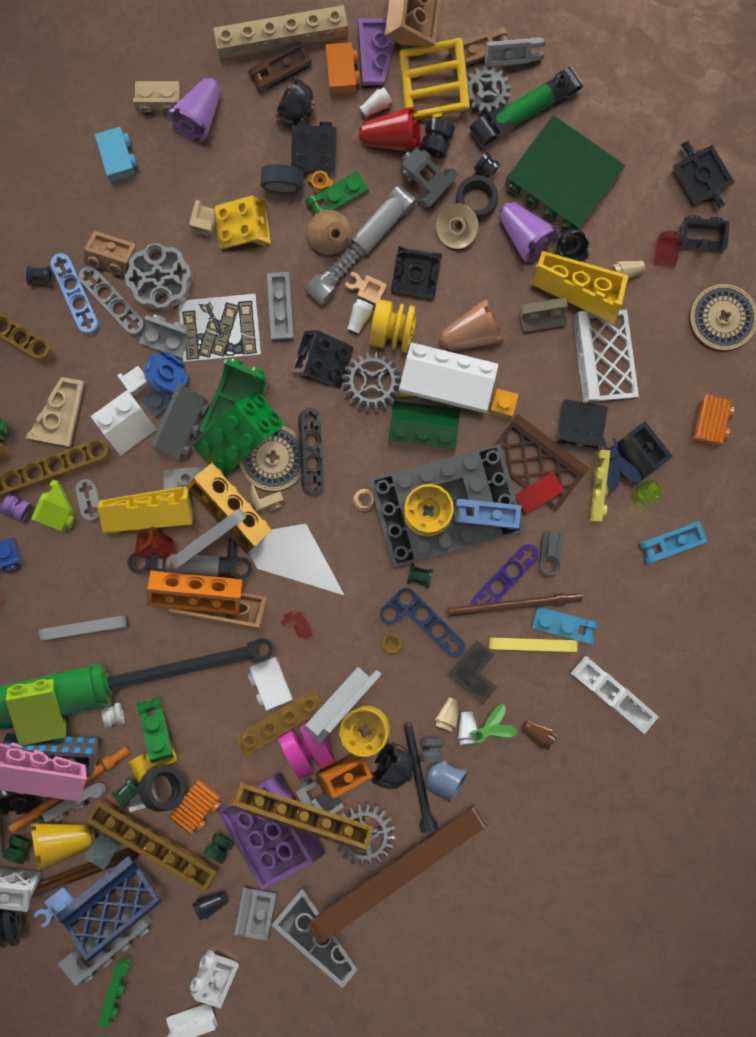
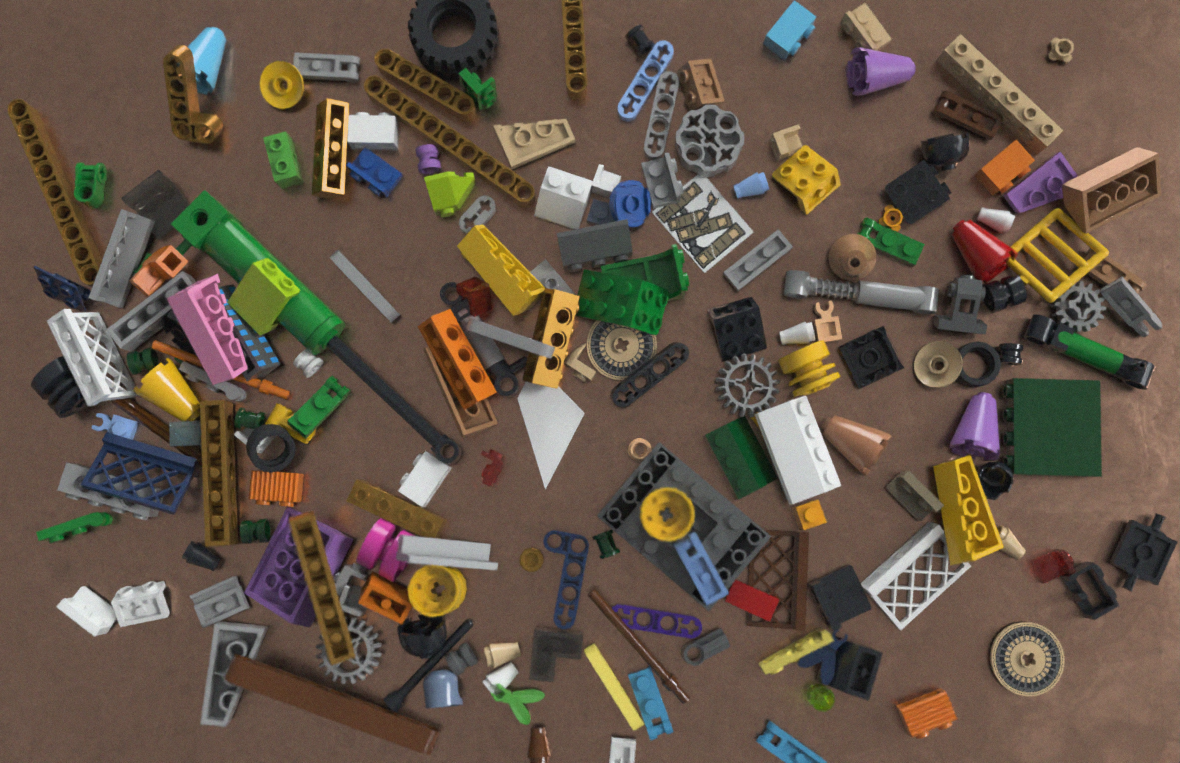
camera: 60 degrees right, 0 degrees up
black wheel [260,164,304,193] -> none
none -> light blue cone [733,172,770,198]

